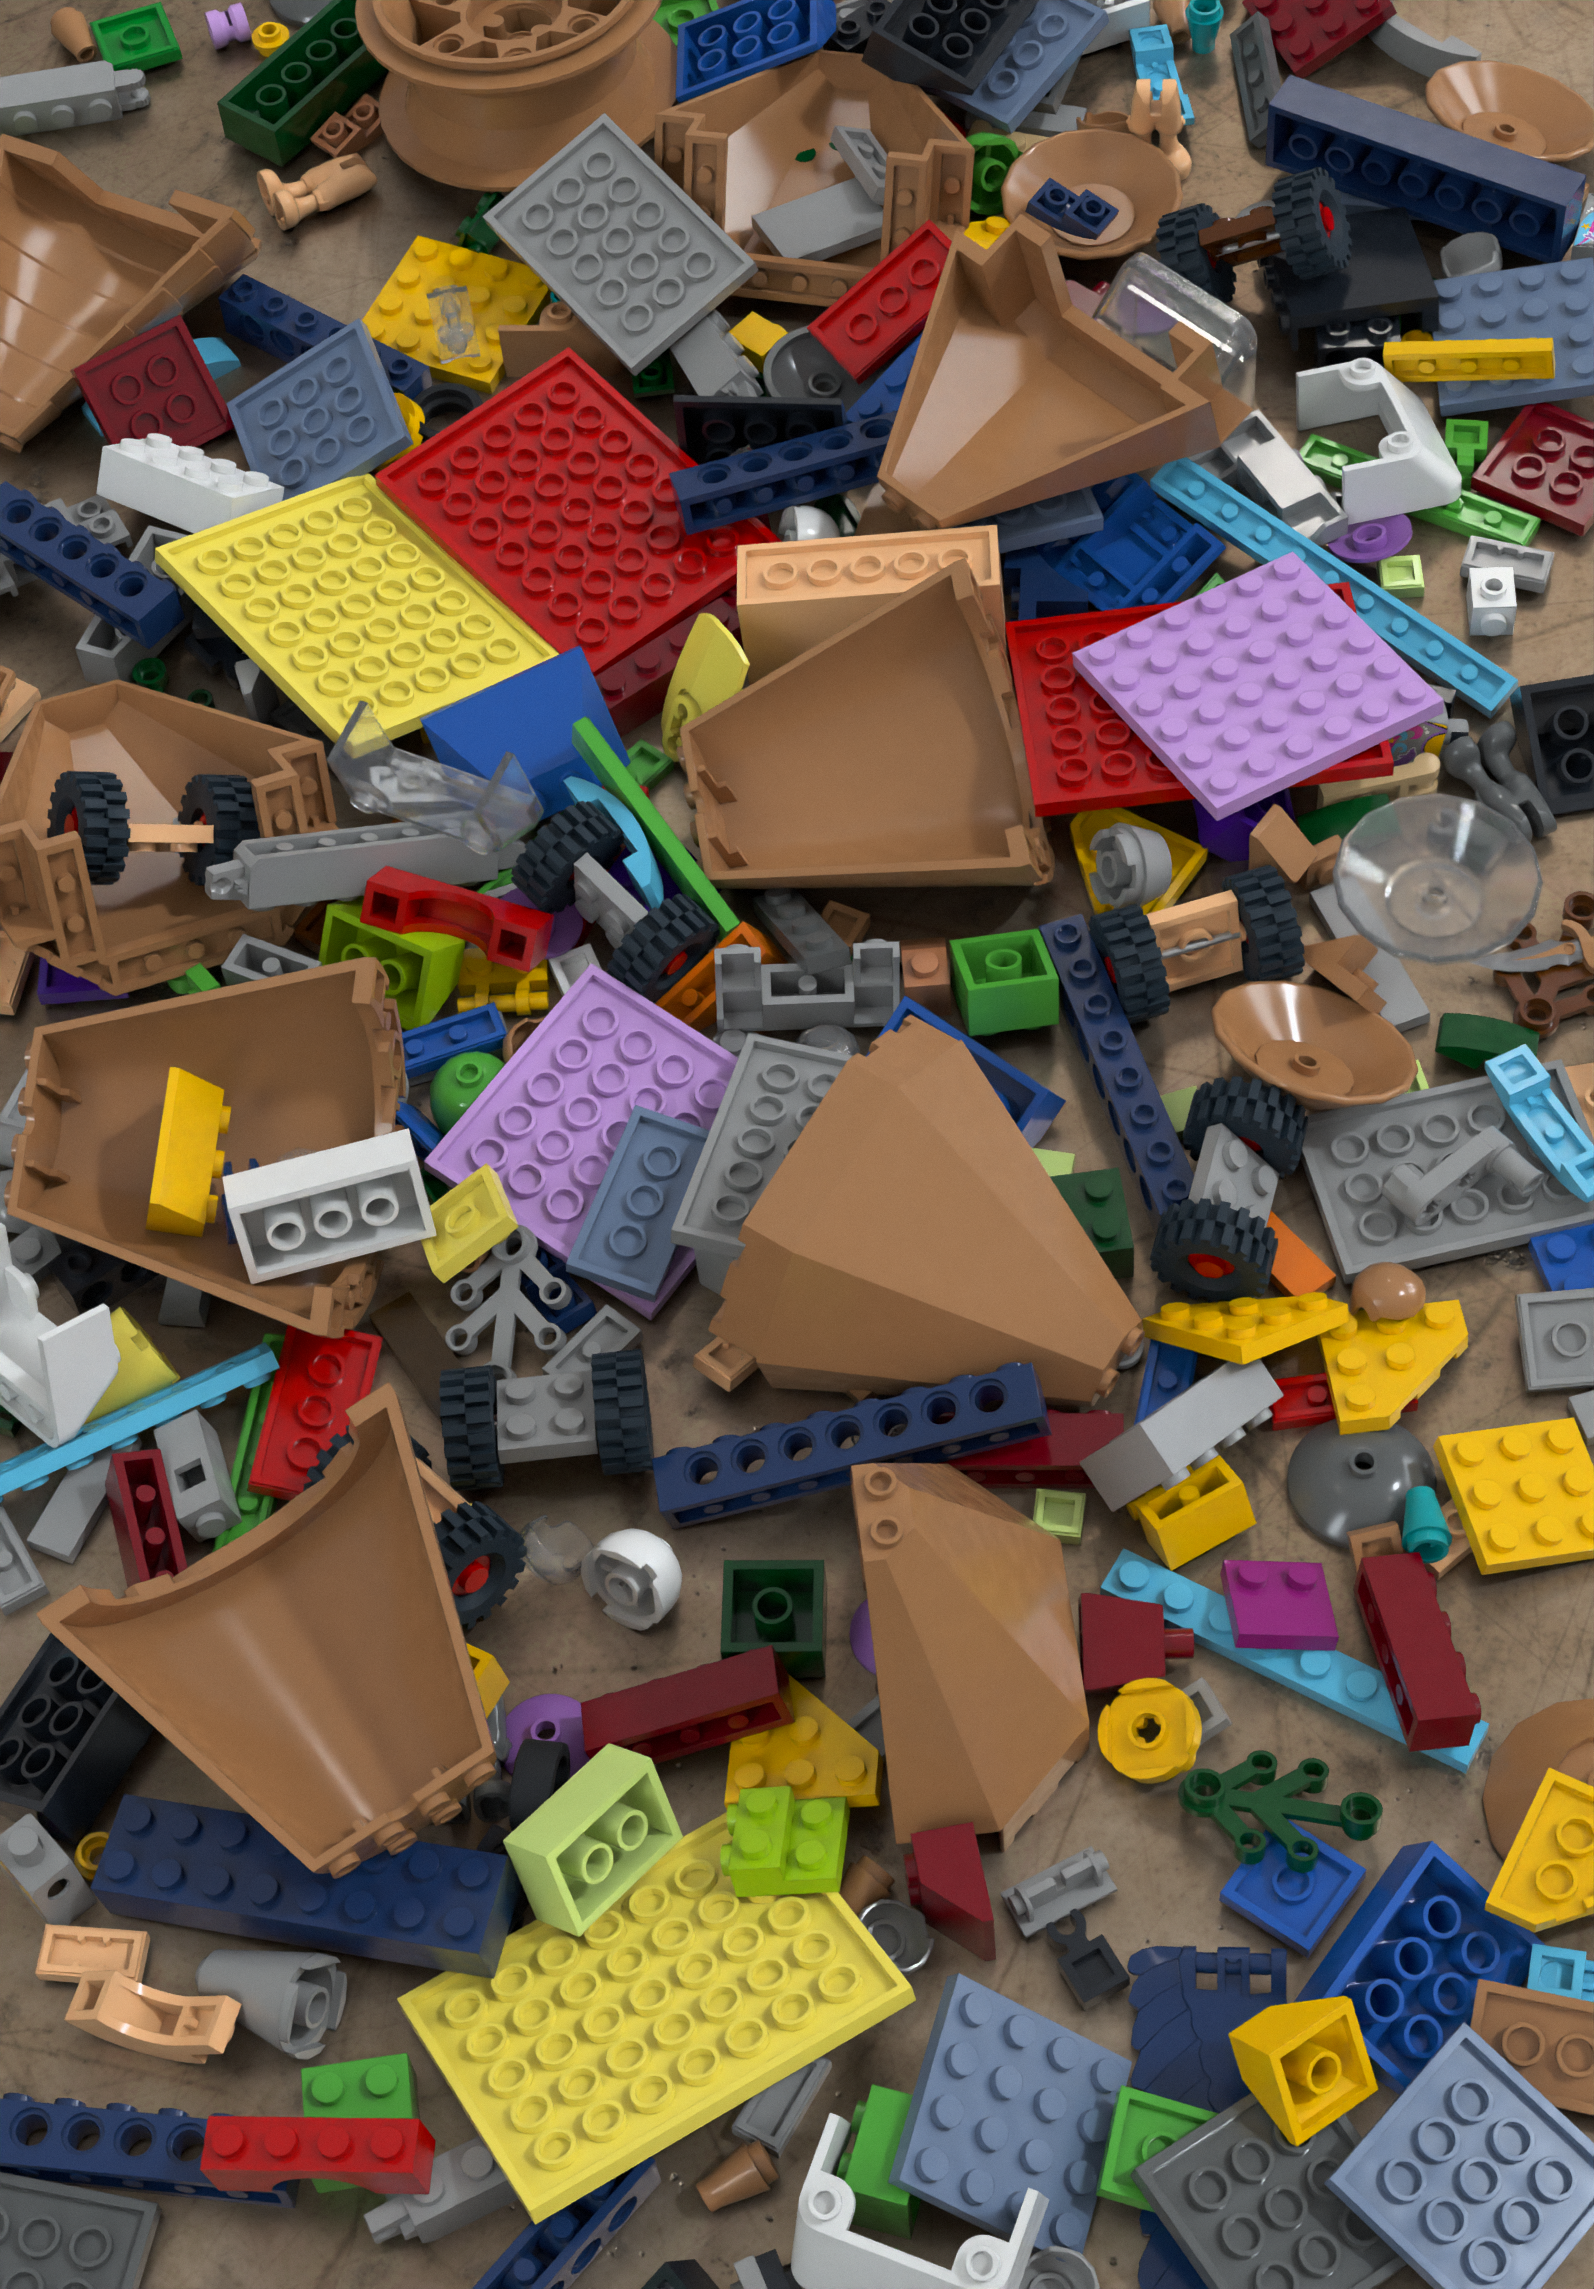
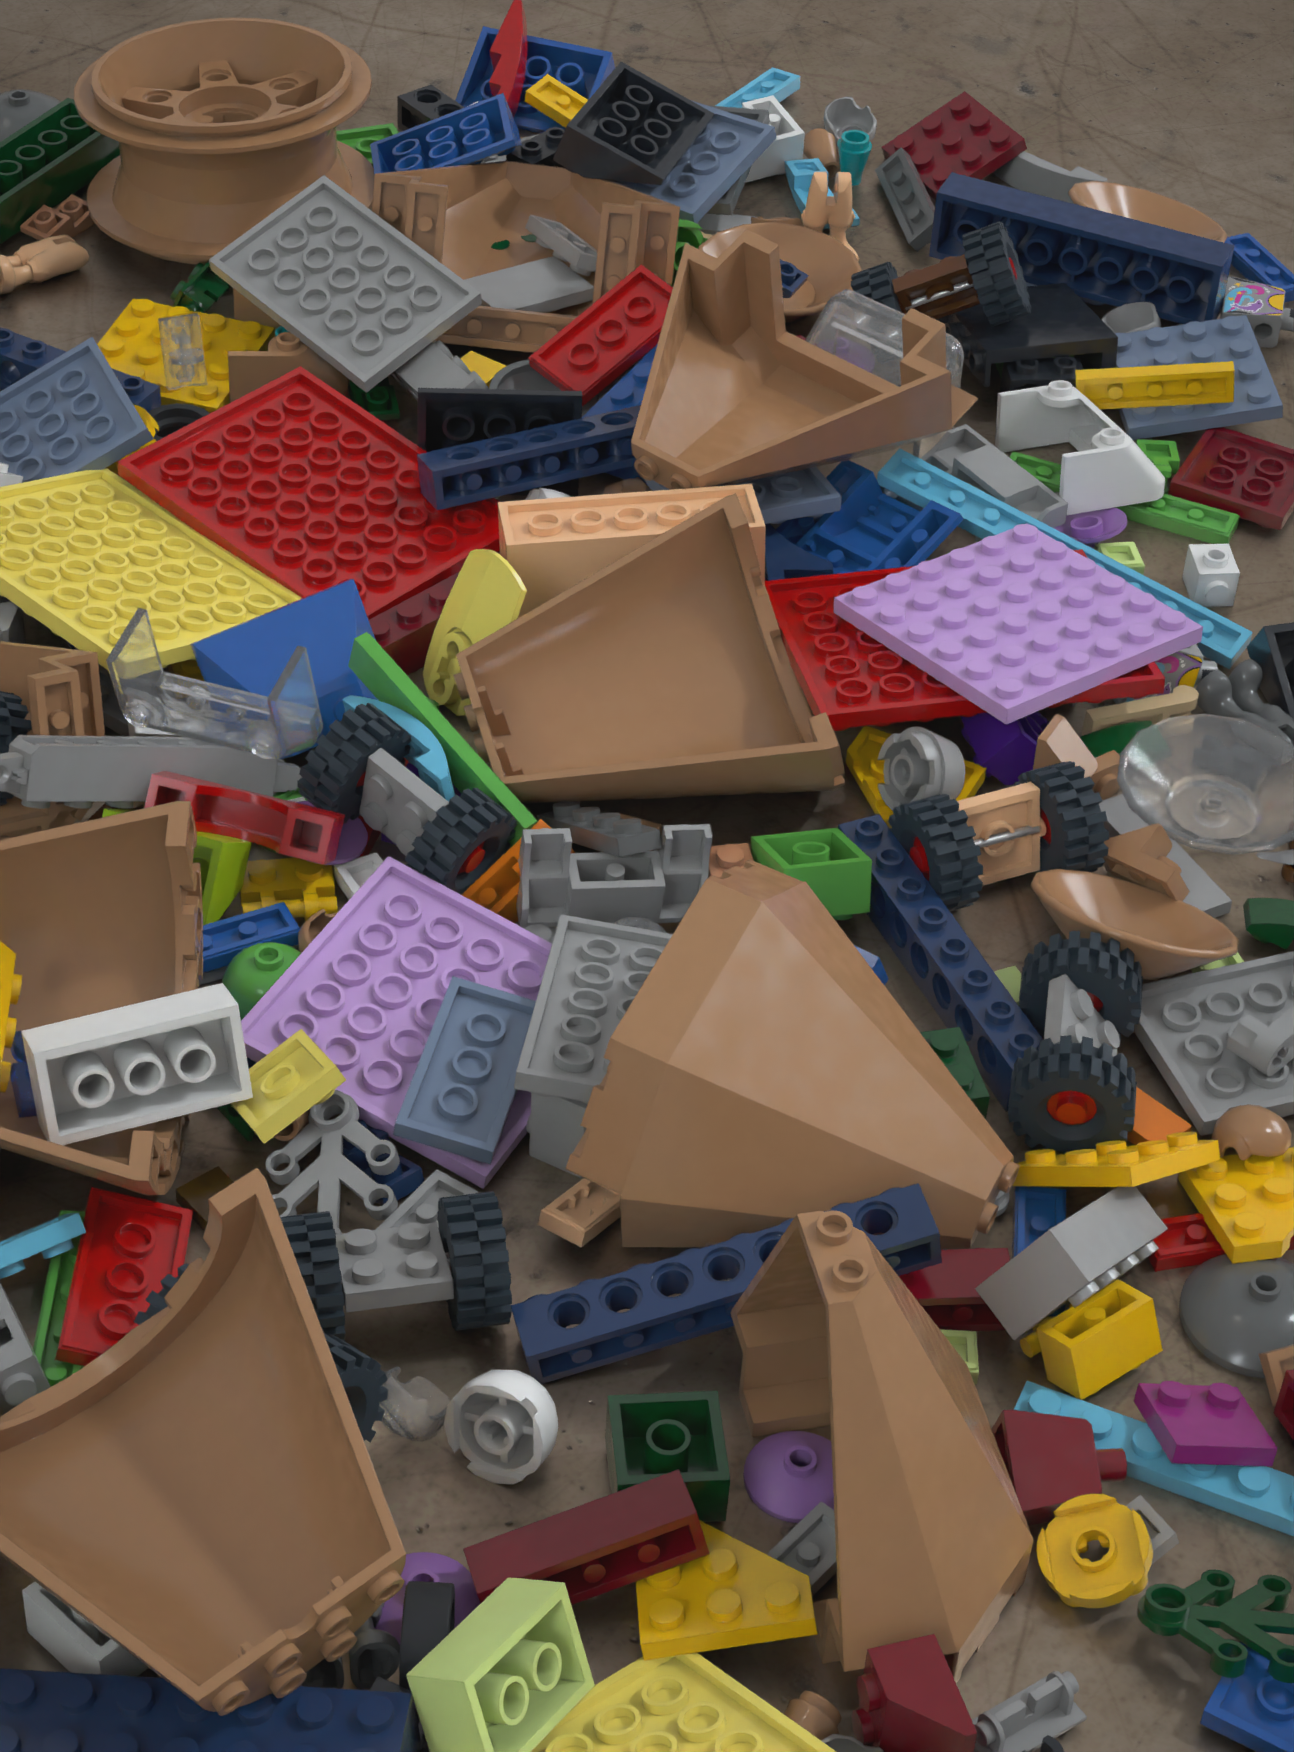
camera: 15 degrees left, 15 degrees down
lime plate [720,1786,850,1897] -> none
light grey plate [1460,535,1555,594] -> none

